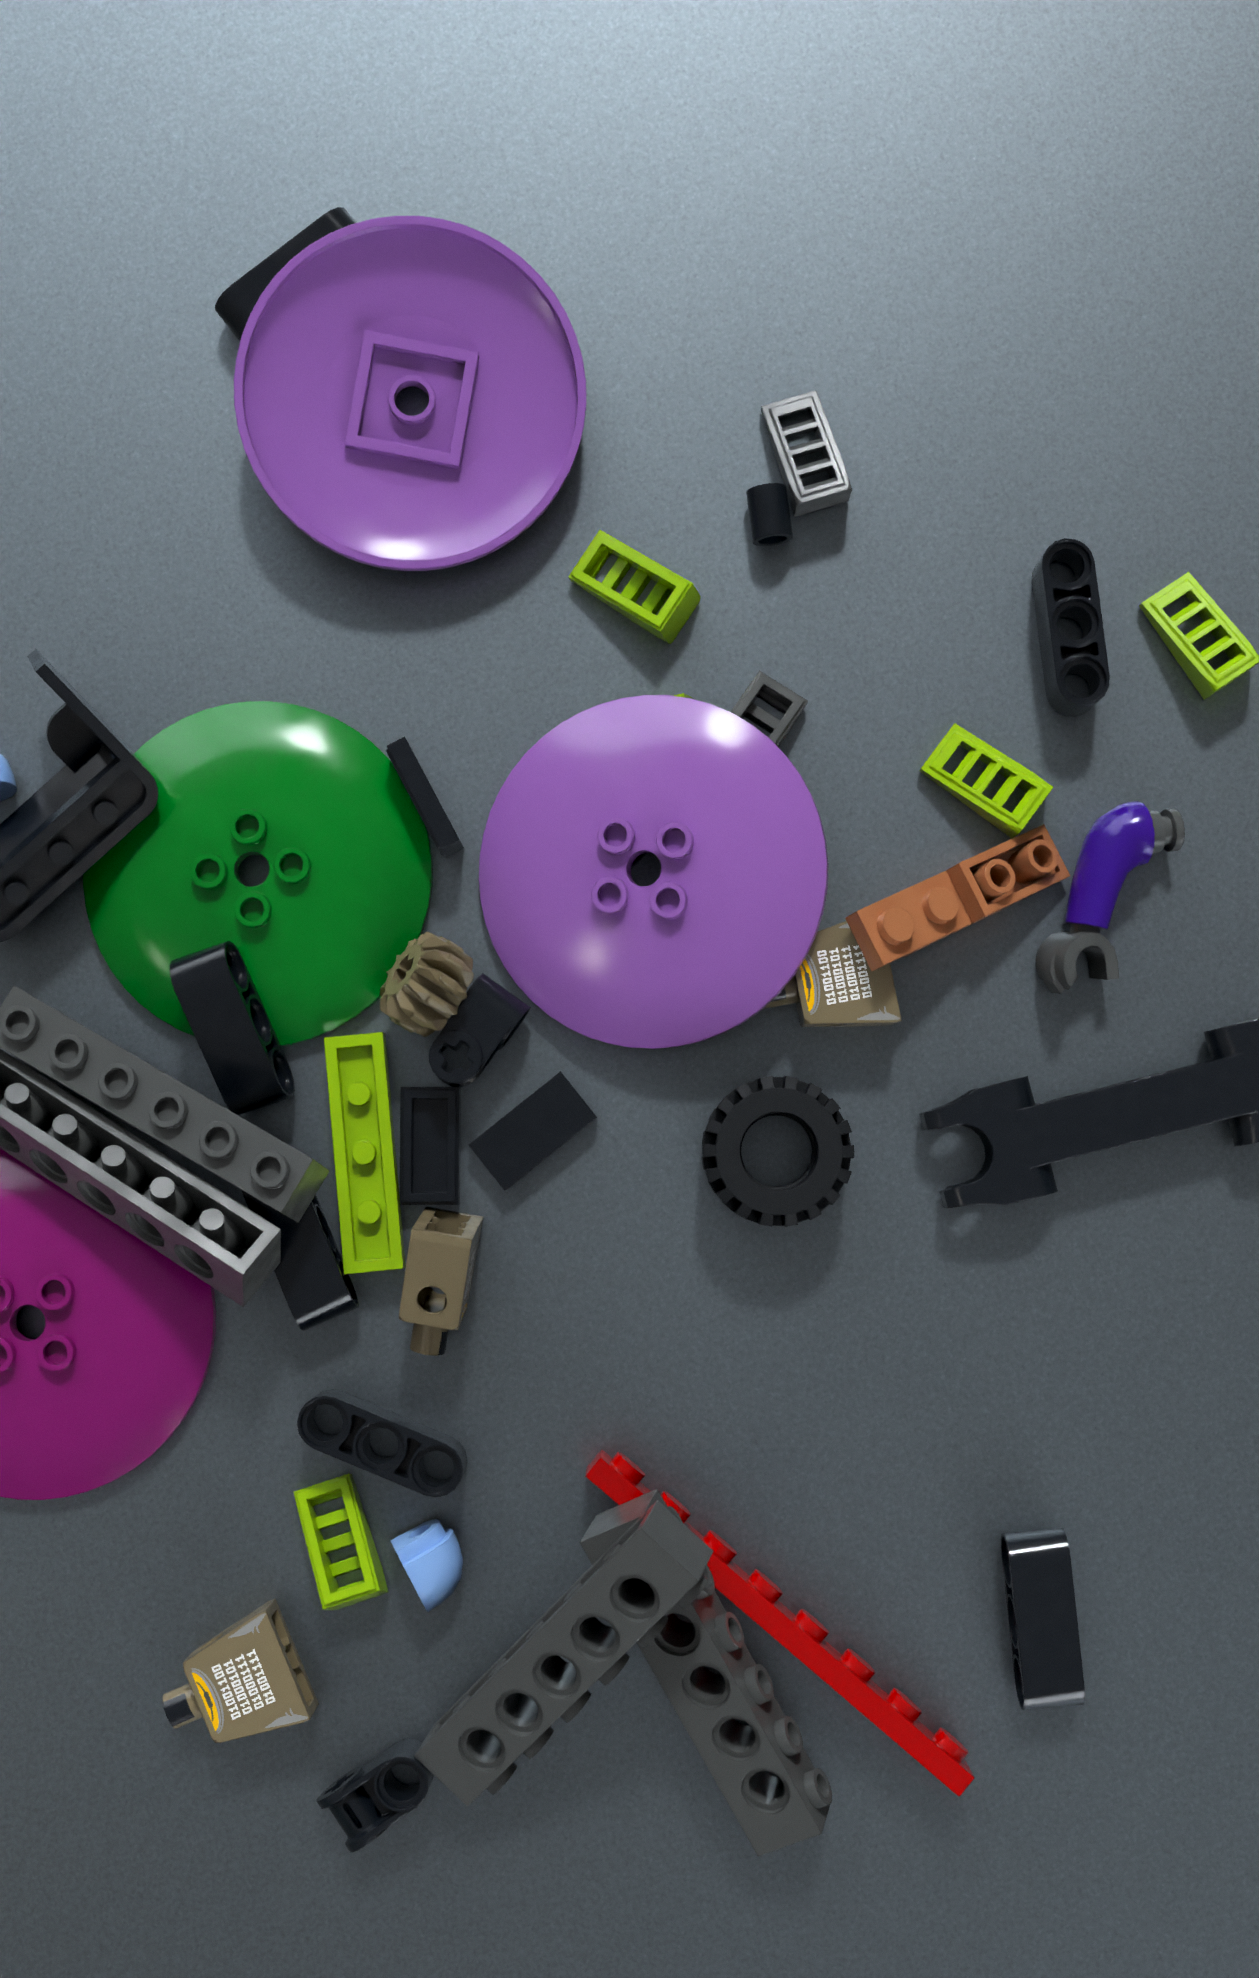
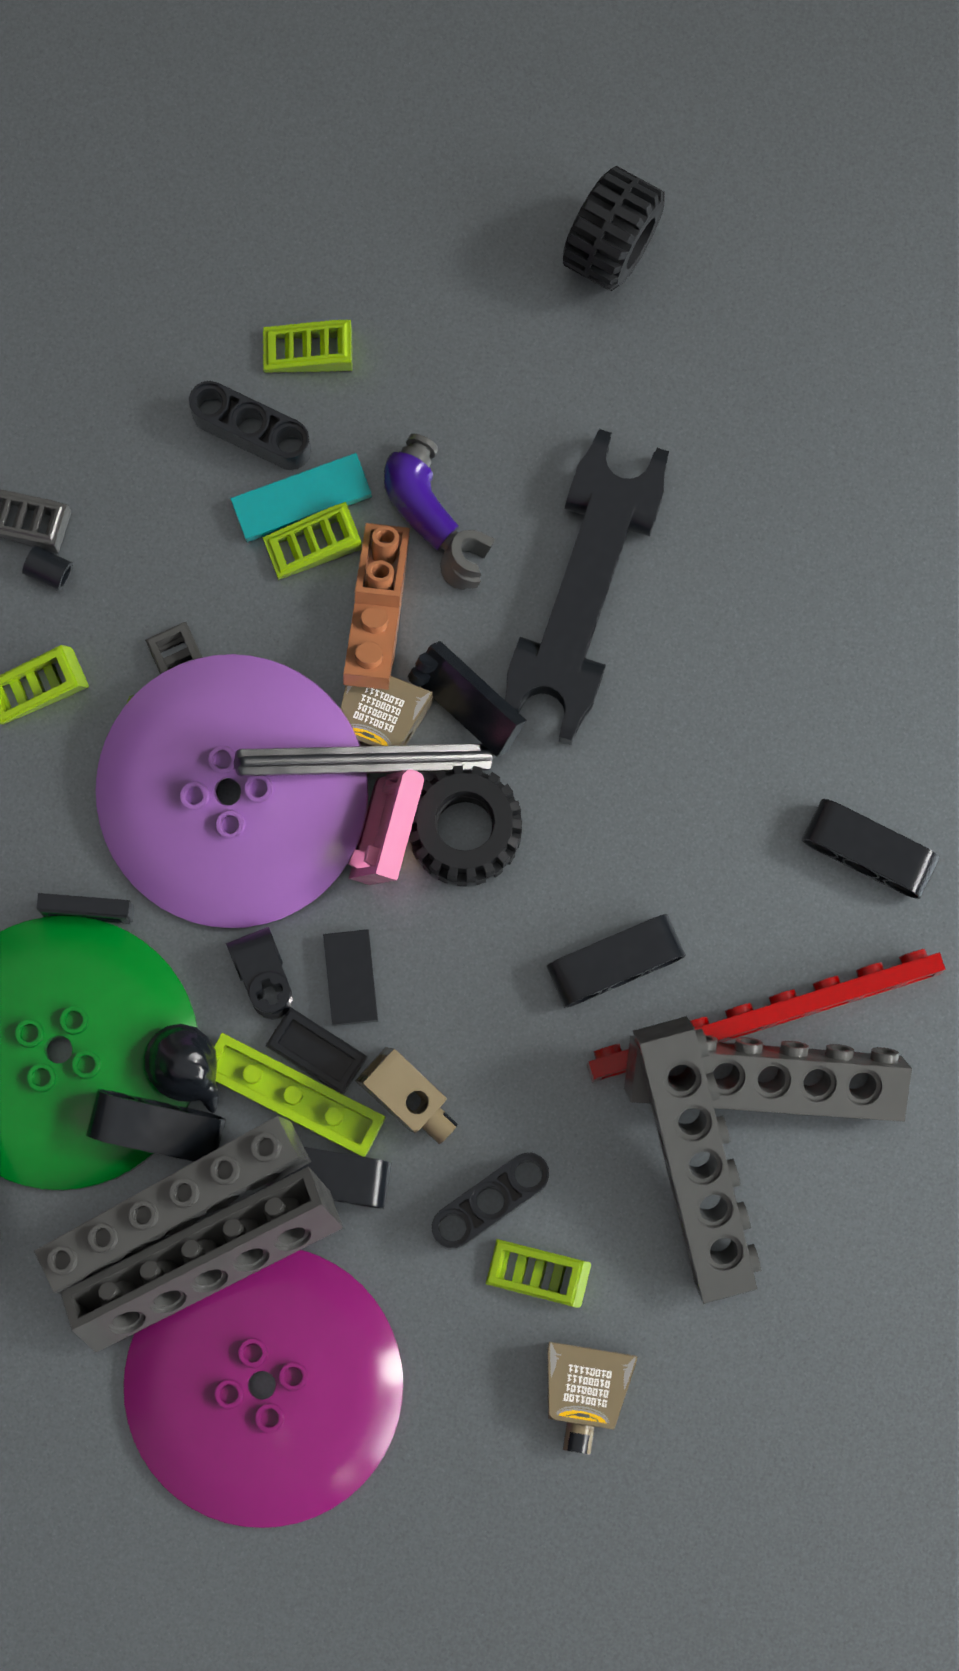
camera: 60 degrees left, 5 degrees down
black piece [317,1739,434,1853] -> none
dark tan gear [380,932,474,1037] -> none
light blue piece [390,1519,463,1612] -> none
none -> black hat [144,1024,220,1113]
none -> teal tile [231,453,372,543]
none -> axle [234,744,494,777]
none -> bright pink container [348,770,424,885]
none -> black hinge [408,641,527,757]
none -> black beam [546,914,686,1008]

